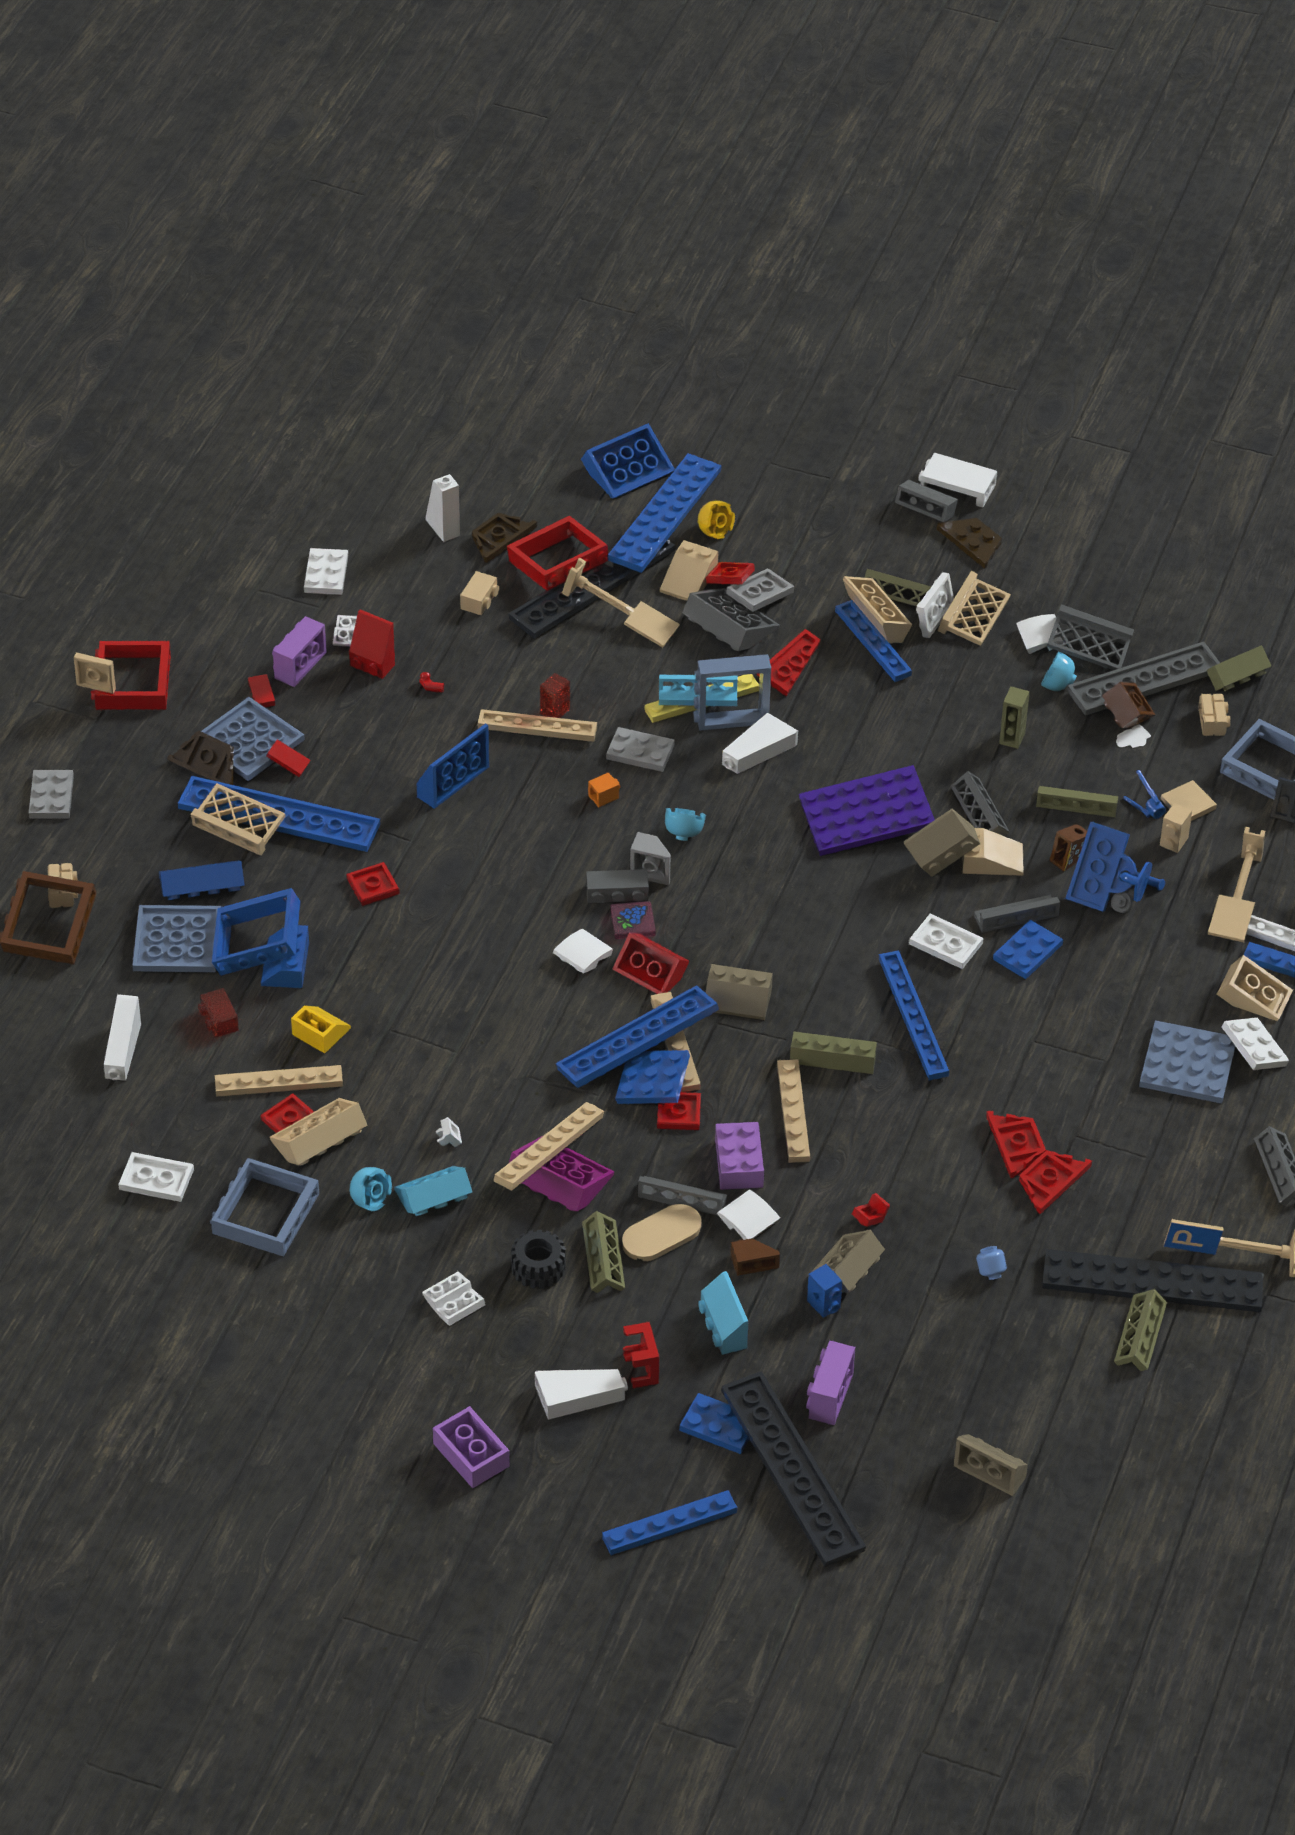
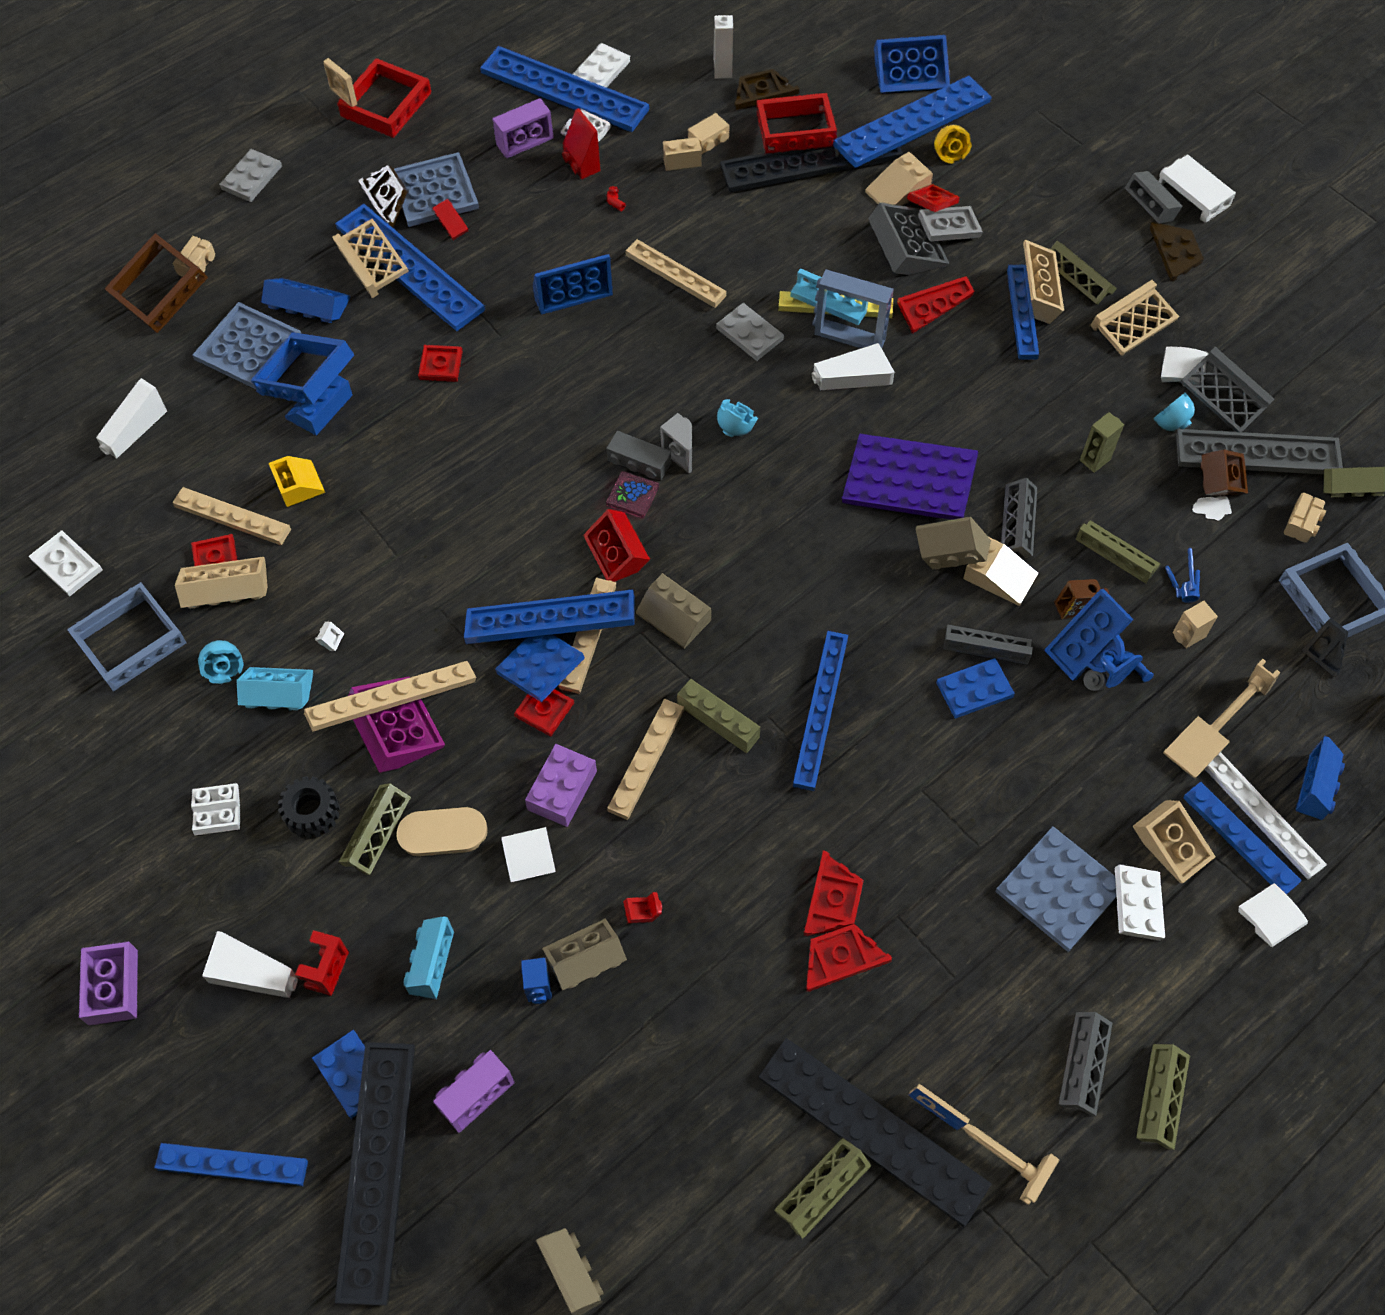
camera: 30 degrees right, 15 degrees up
clear red brick [198,988,239,1038] -> none
red tile [248,674,275,707] -> none
clear red brick [540,673,570,718] -> none
white slope [553,929,613,973] -> none
tan piece [562,558,680,648] -> none
orange brick [588,772,620,807] -> none
dark grey fence [638,1176,727,1216] -> none
reddish brown slope [731,1238,780,1276] -> none
white plate [909,914,983,969] -> none
white plate [916,572,954,638] -> none
medium blue head [976,1246,1007,1280] -> none
tan tile [1160,780,1217,821] -> none
none -> blue plate [480,46,649,132]
none -> tan brick [663,137,702,171]

